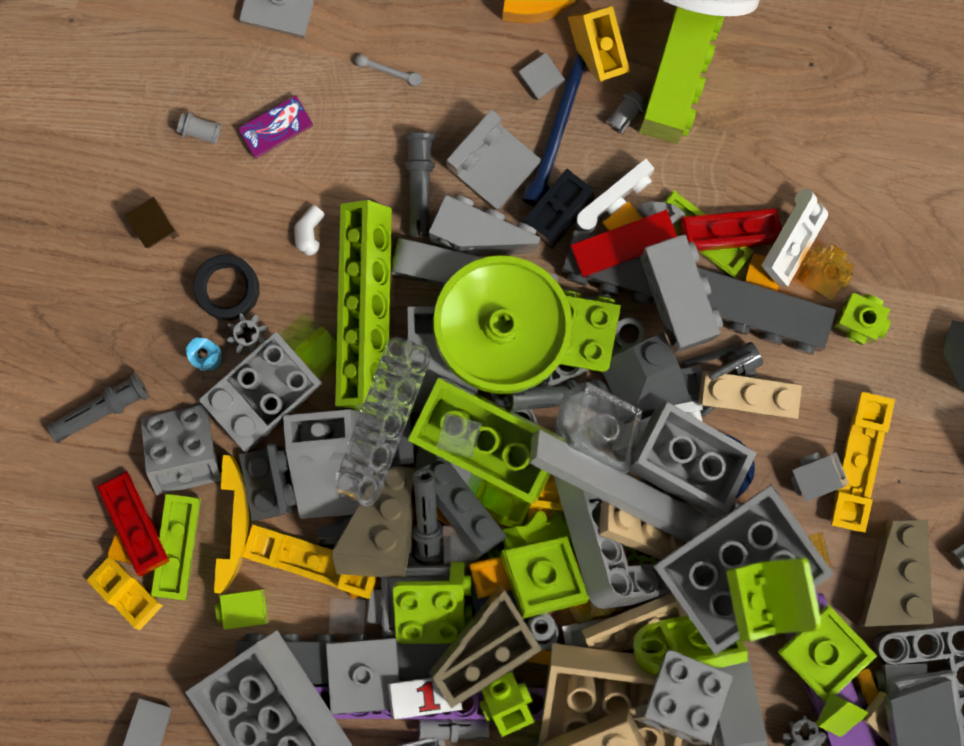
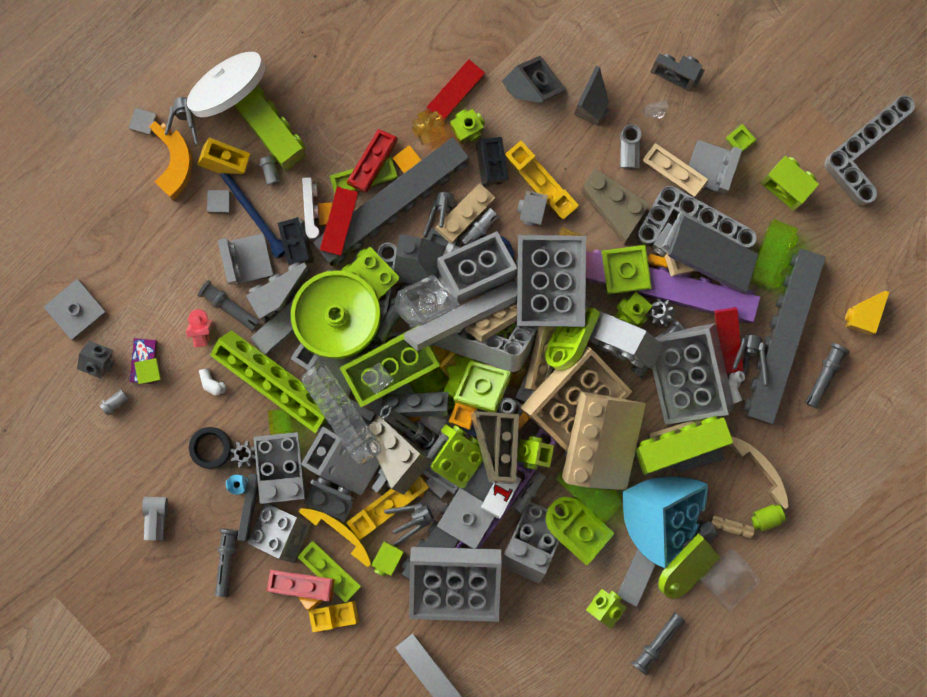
camera: 55 degrees left, 0 degrees up
dark brown panel [125,197,180,249] -> none
light grey hinge [355,54,422,87] -> none
light grey bracket [633,650,732,745] -> none
light grey tile [637,201,685,224] -> none
light grey brick [640,235,723,354] -> none
lime bracket [726,557,821,642] -> none
white plate [761,189,828,287] -> none
lime slope [816,693,868,737] -> none
none -> dark grey brick [77,341,114,379]
none -> lime tile [134,358,161,385]
none -> light grey piece [142,496,168,541]
none -> coral hips [186,309,213,347]
none -> dark grey tile [237,474,258,541]
none -> dark grey plant [384,502,434,546]
none -> red tile [426,59,485,123]
none -> light grey pin [459,208,499,246]
none -> black hinge [476,137,509,187]
none -> lime brick [613,292,652,328]

